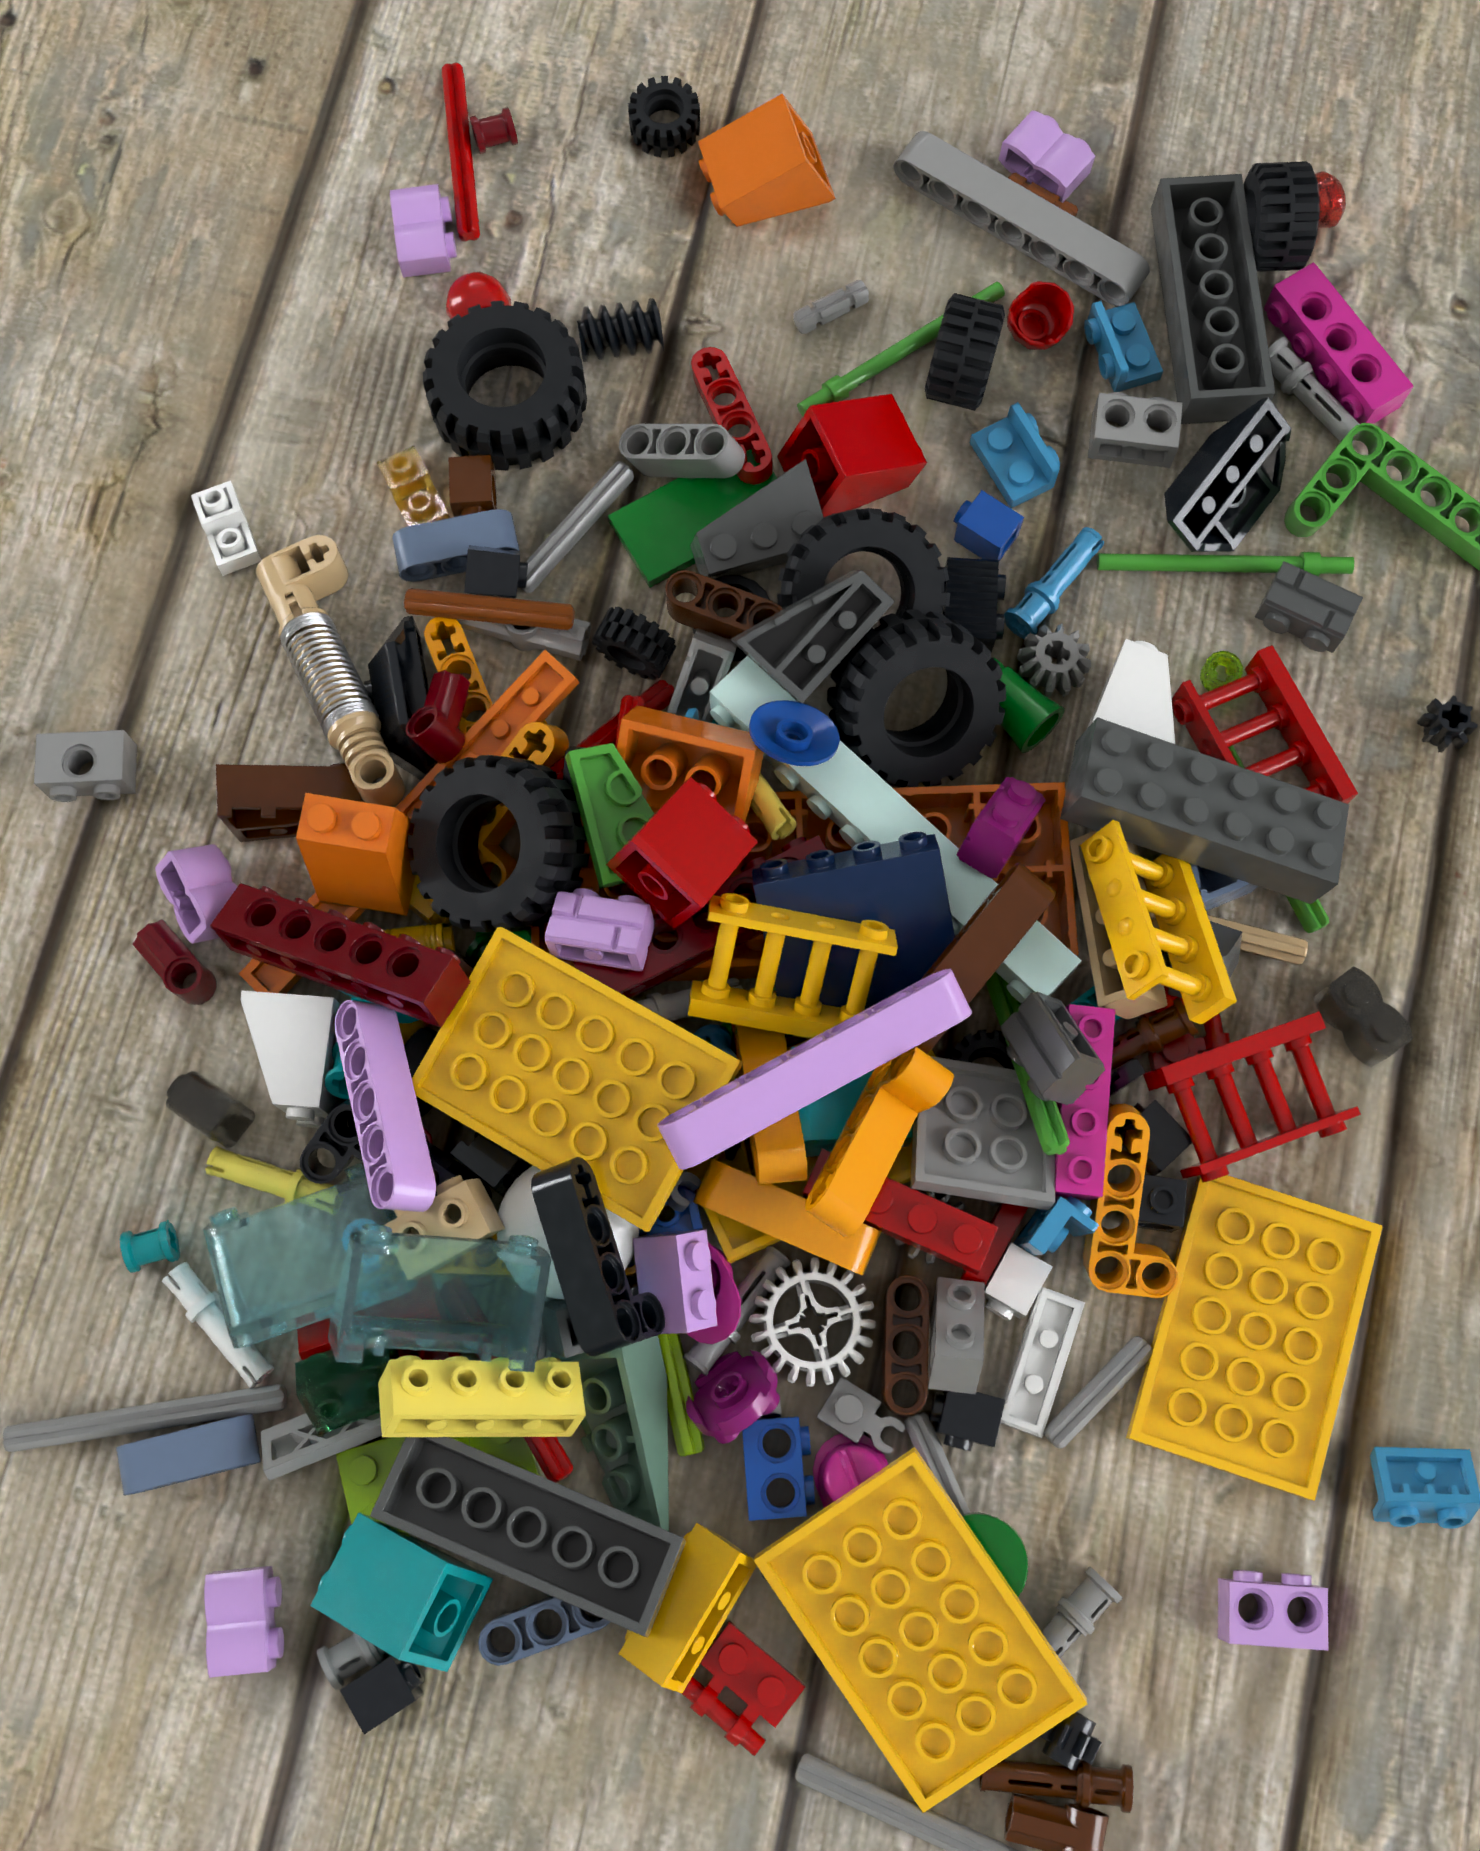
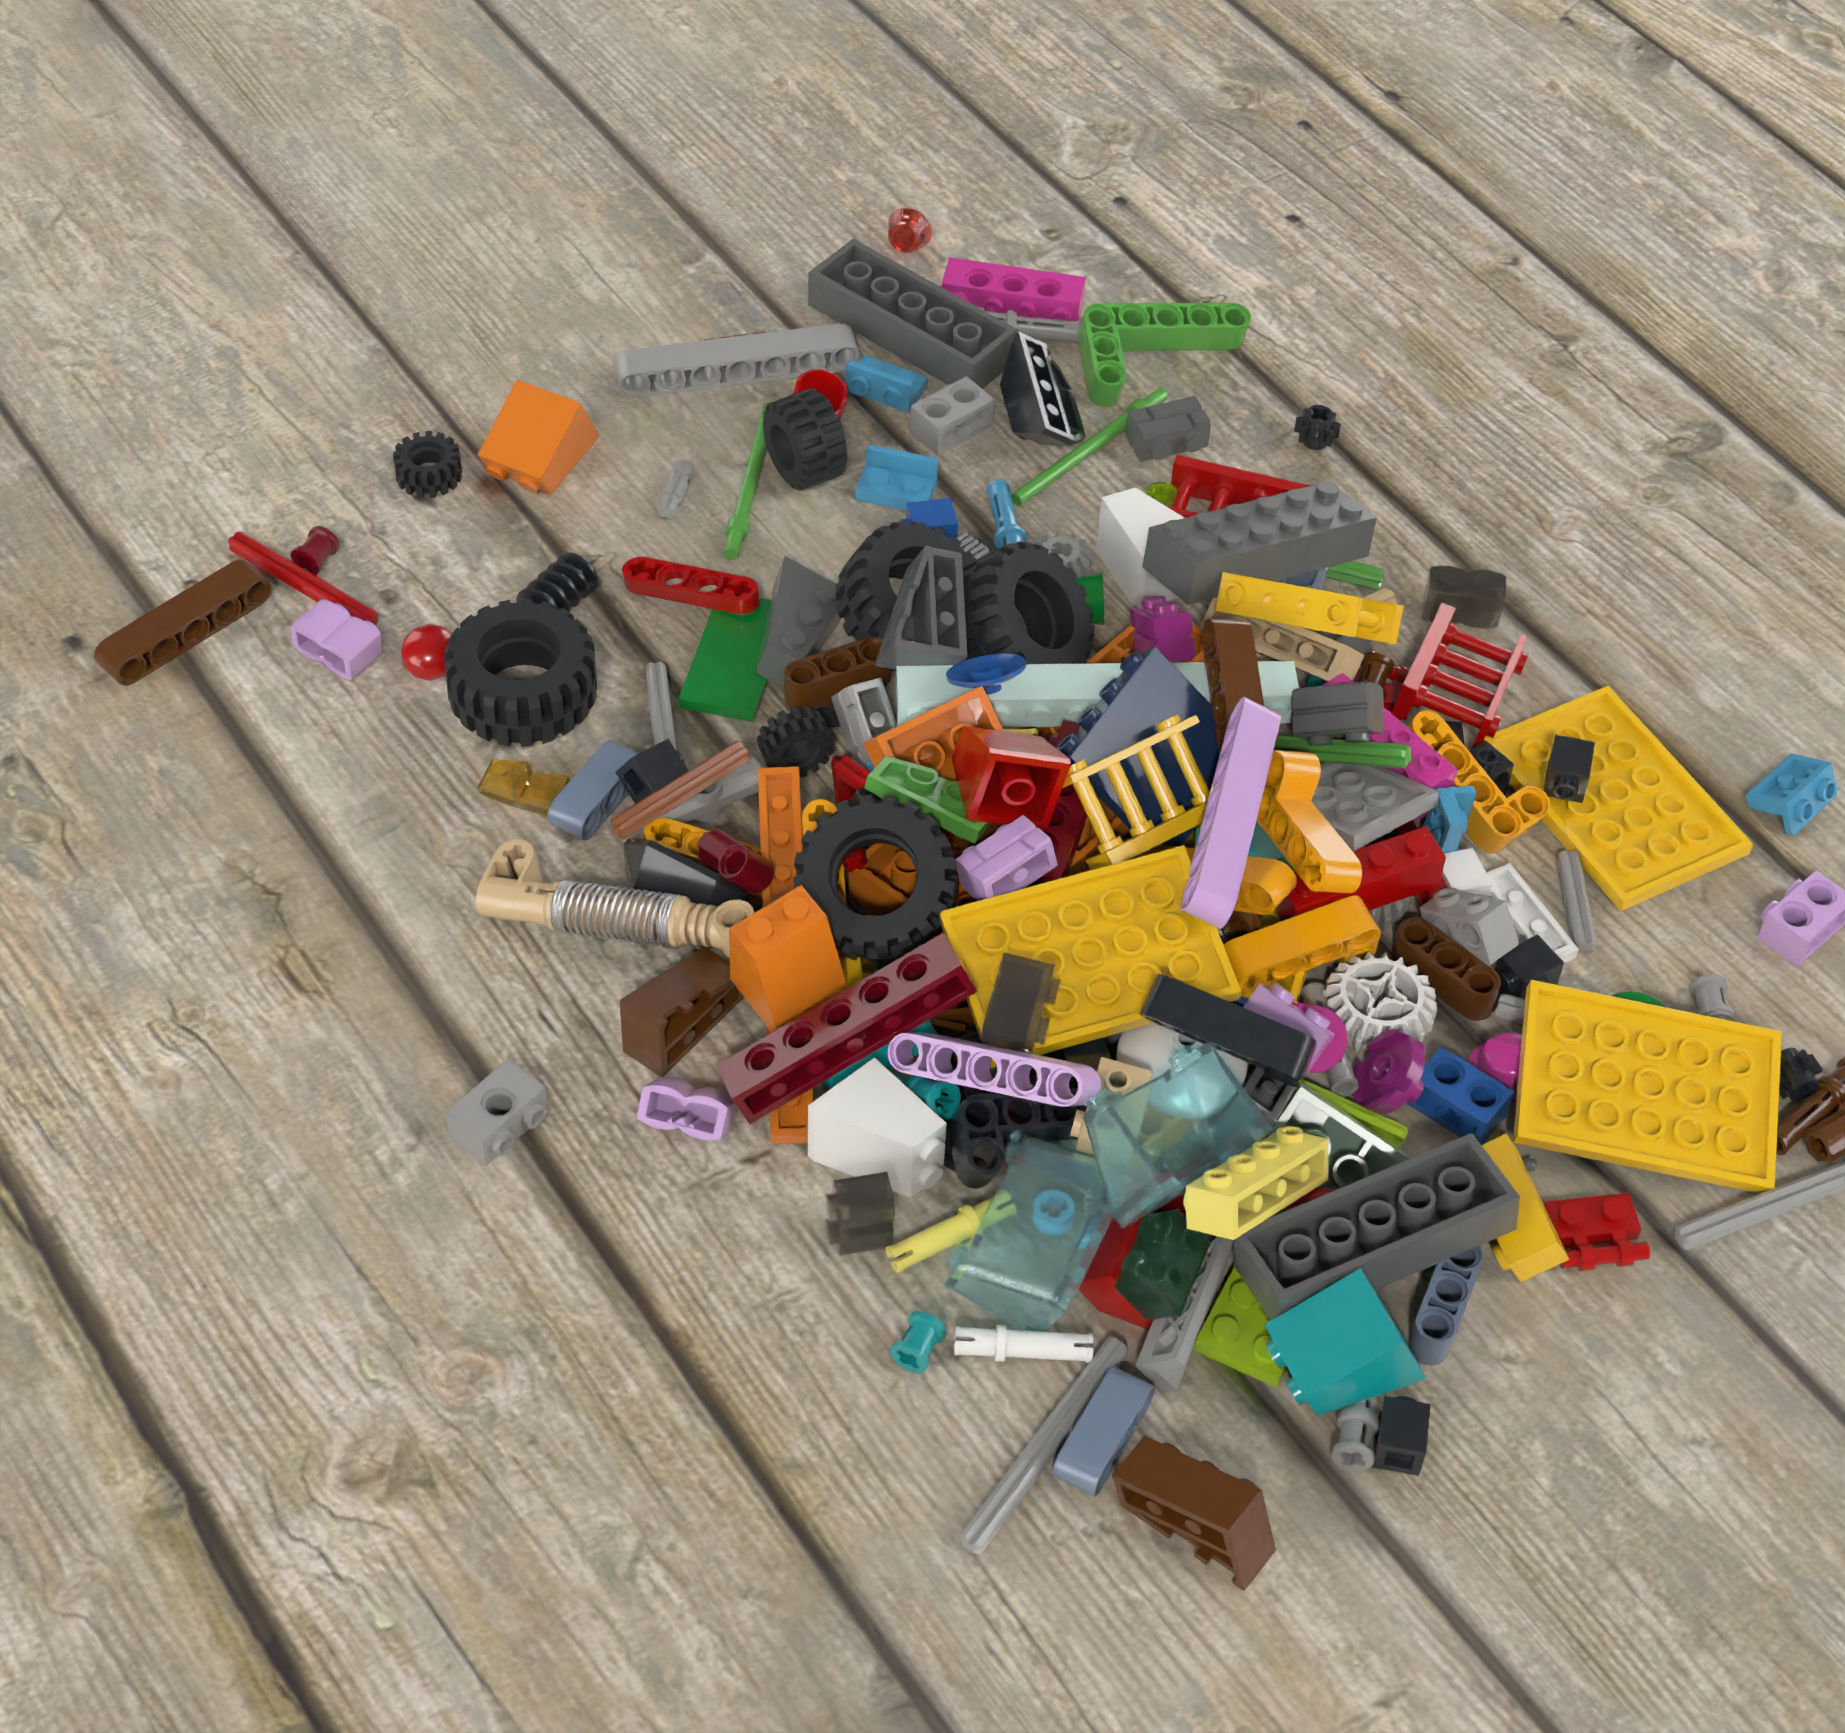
camera: 50 degrees left, 25 degrees down
dark red piece [133,919,217,1005] -> none
white slope [191,481,262,576] -> none
lavender brick [204,1566,284,1678] -> none
reddish brown brick [448,455,497,517] -> none
light grey beam [619,424,745,478] -> none
red slope [777,394,927,518] -> none
light grey plate [817,1377,906,1455] -> none
lavender brick [998,110,1095,203] -> none
black tyre [1243,161,1320,272] -> none
none -> reddish brown beam [94,559,272,686]
none -> clear smoke brick [981,952,1061,1054]
none -> reddish brown wedge [1112,1436,1276,1591]
none -> black brick [1543,734,1595,803]

